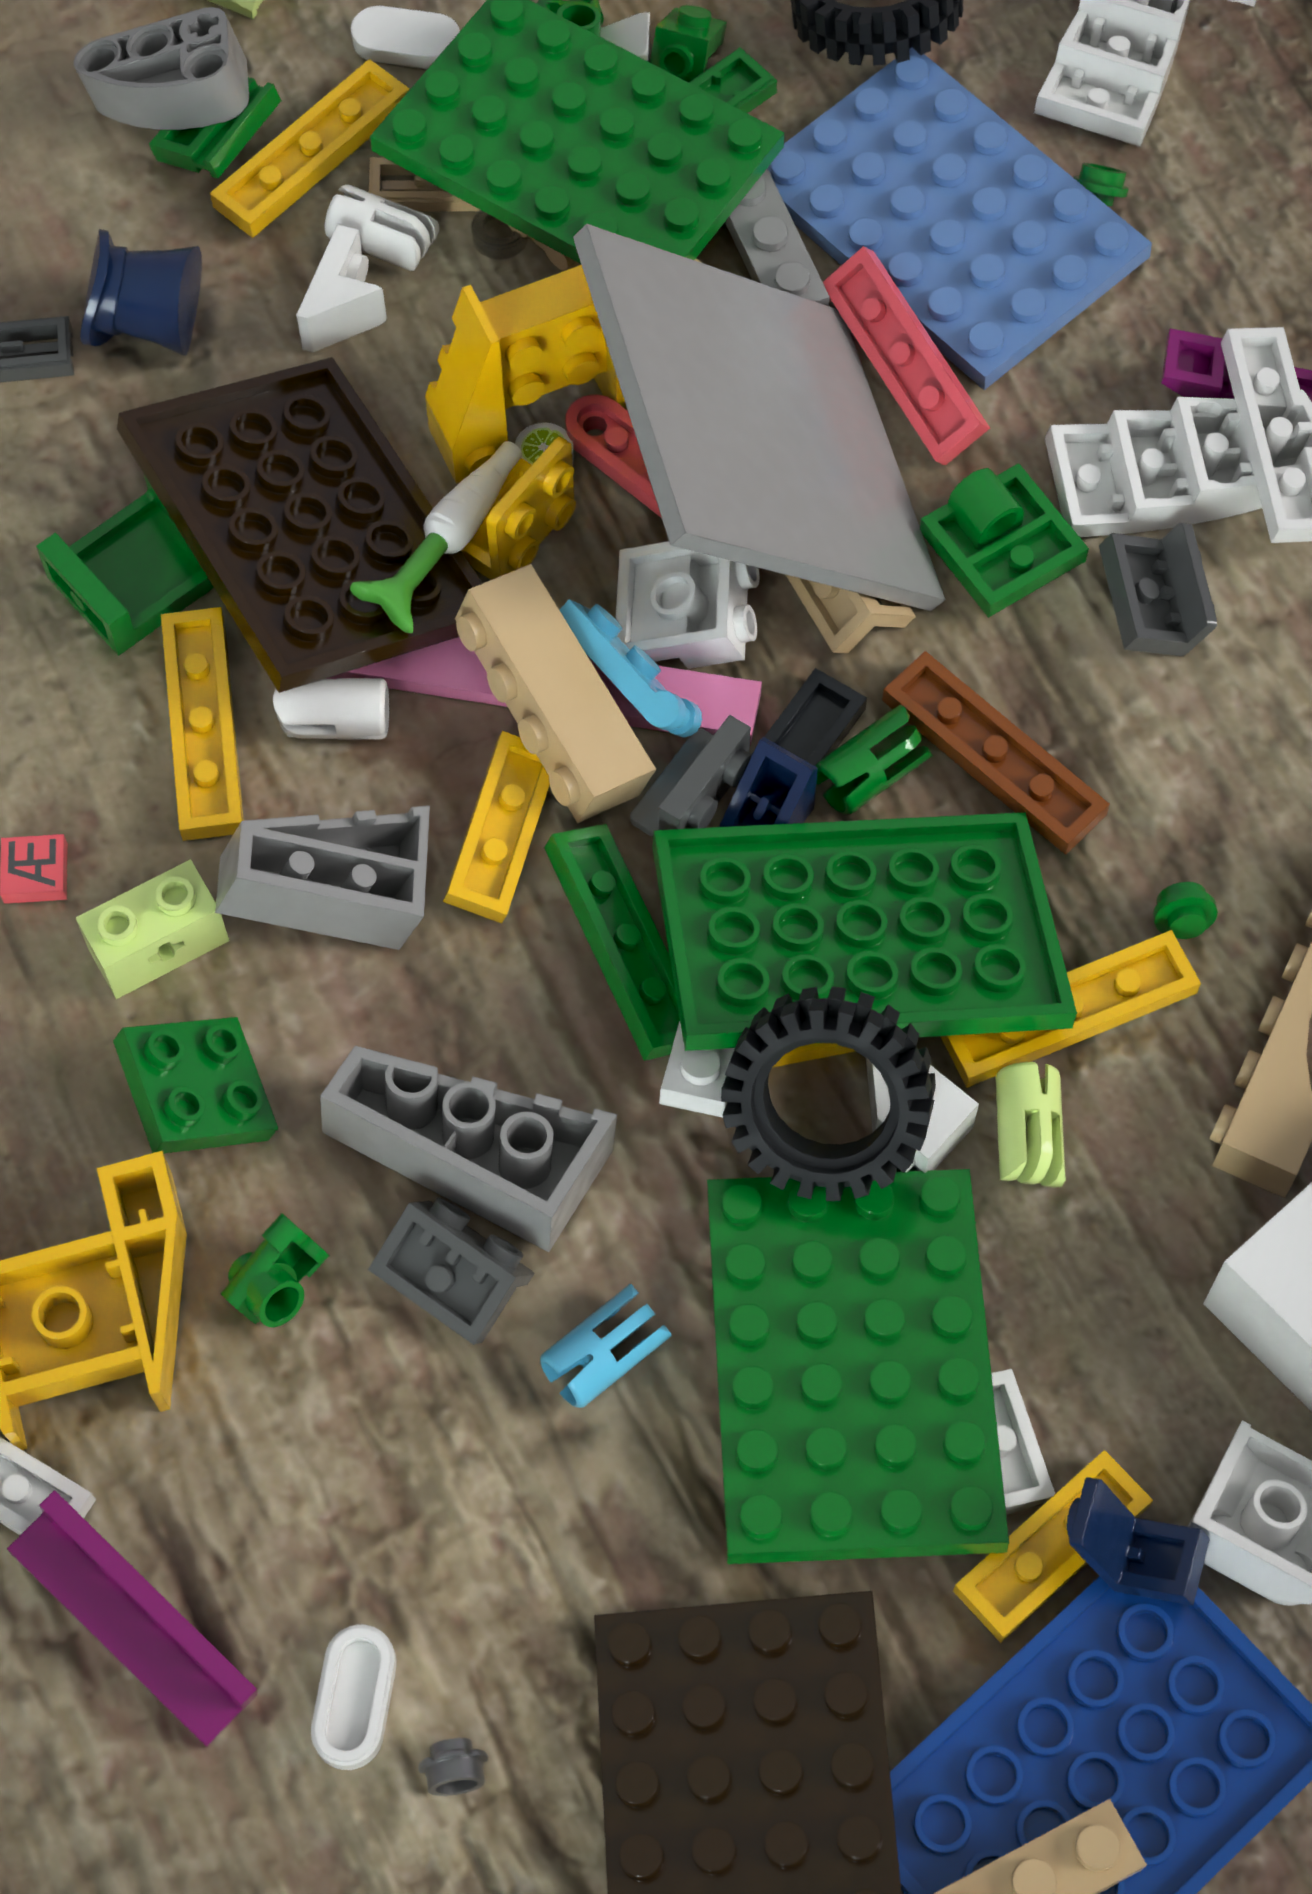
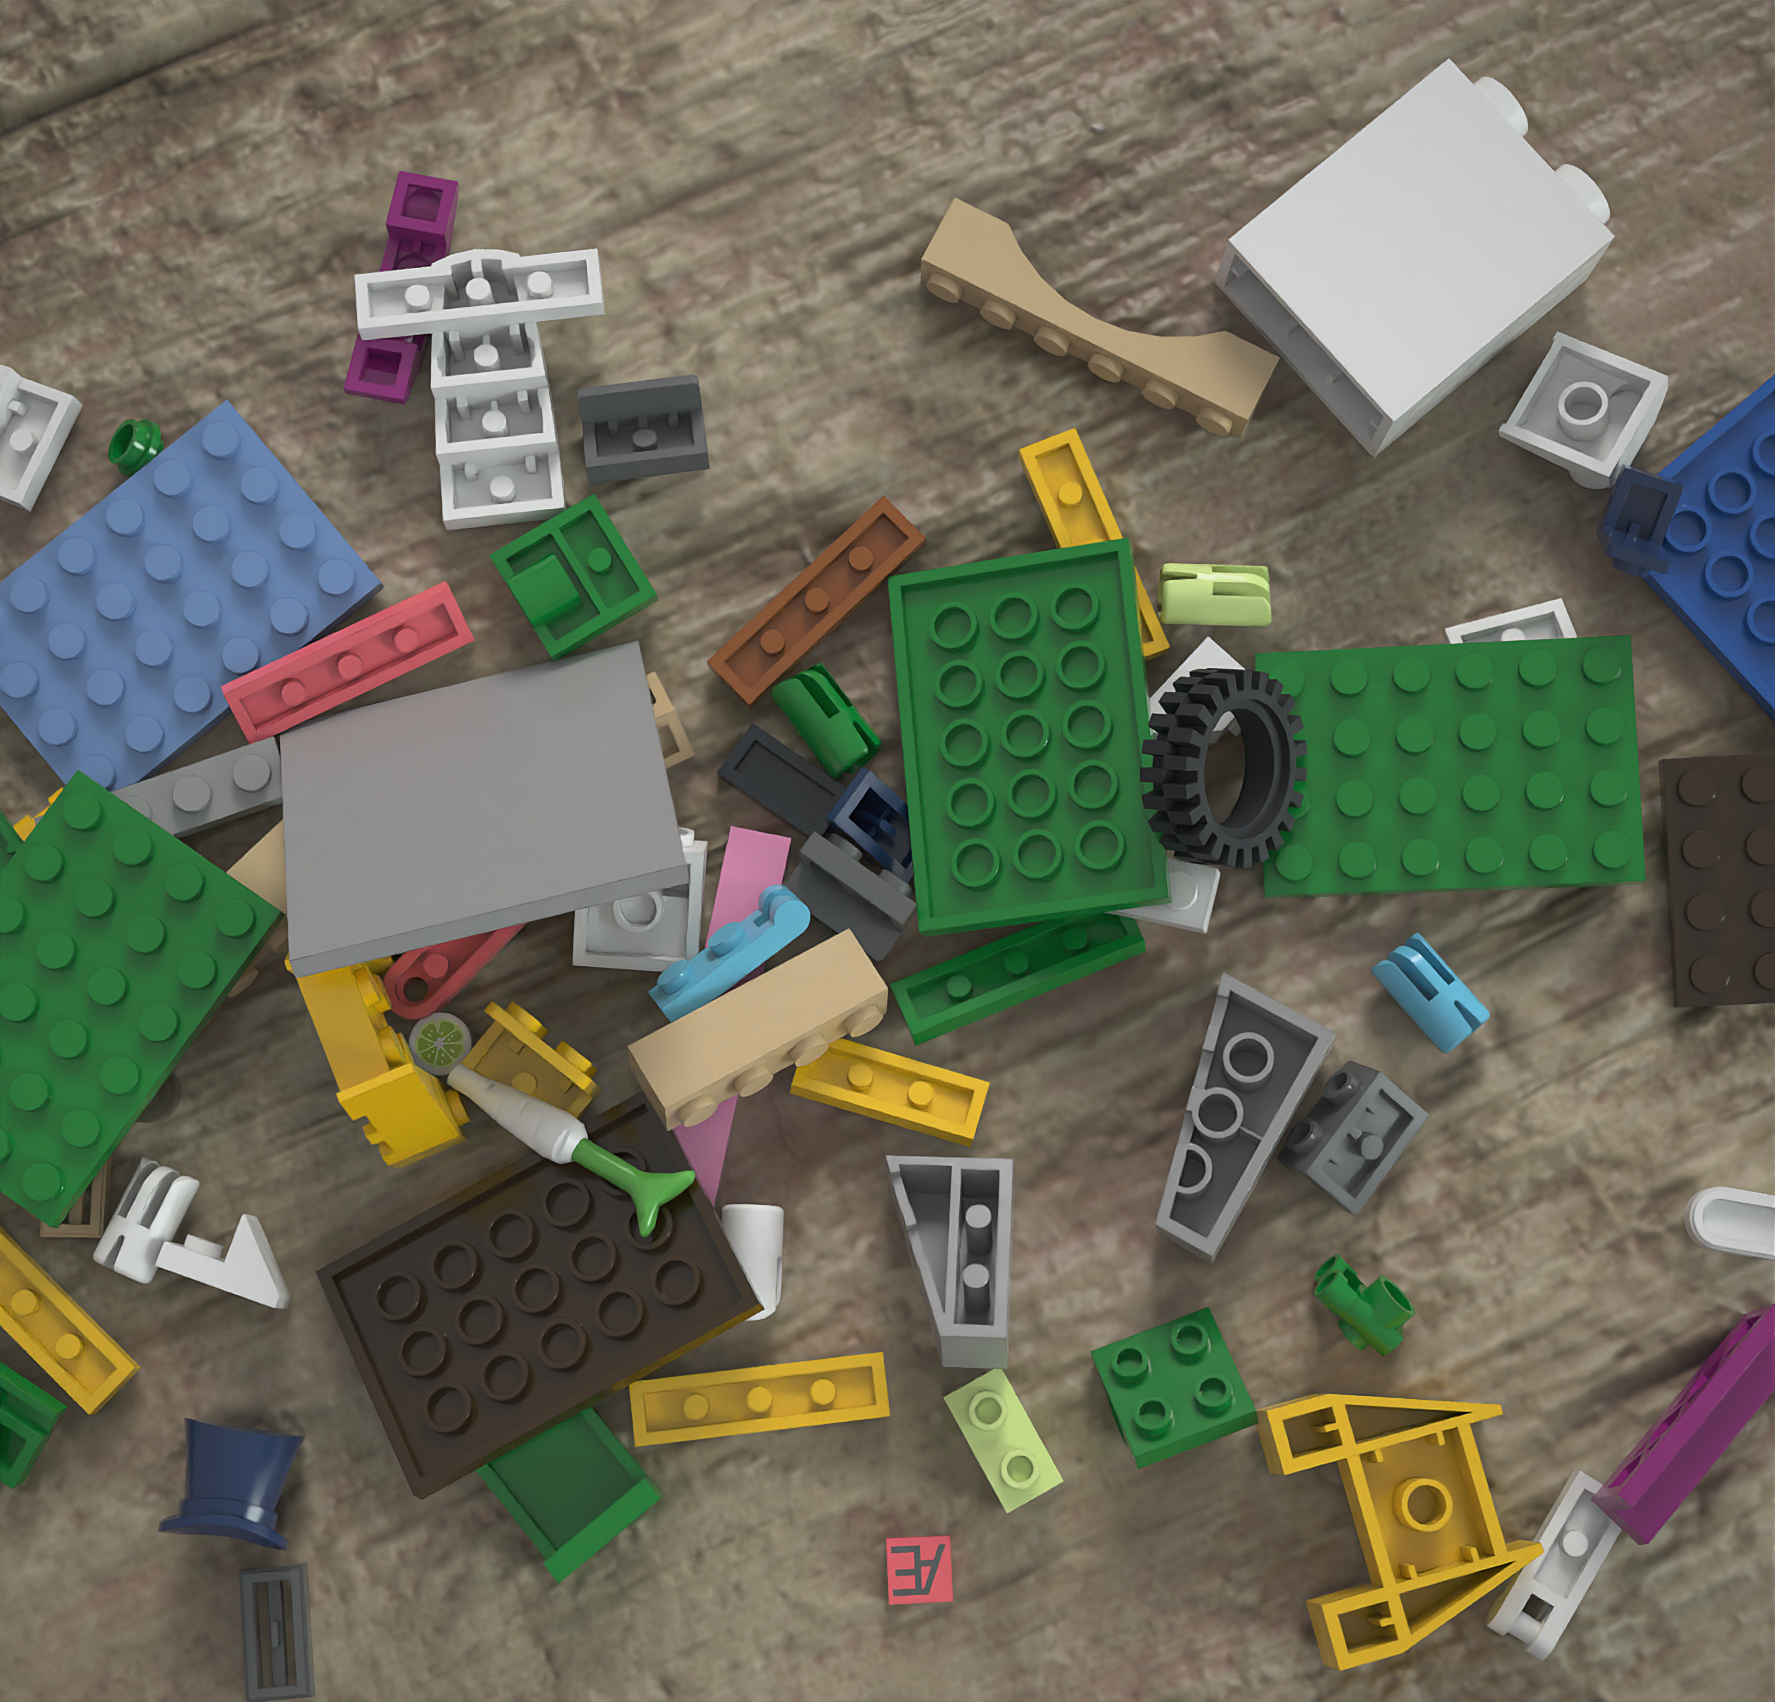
camera: 90 degrees left, 15 degrees up
yellow plate [953,1450,1153,1643] -> none
green plate [1153,882,1218,939] -> none

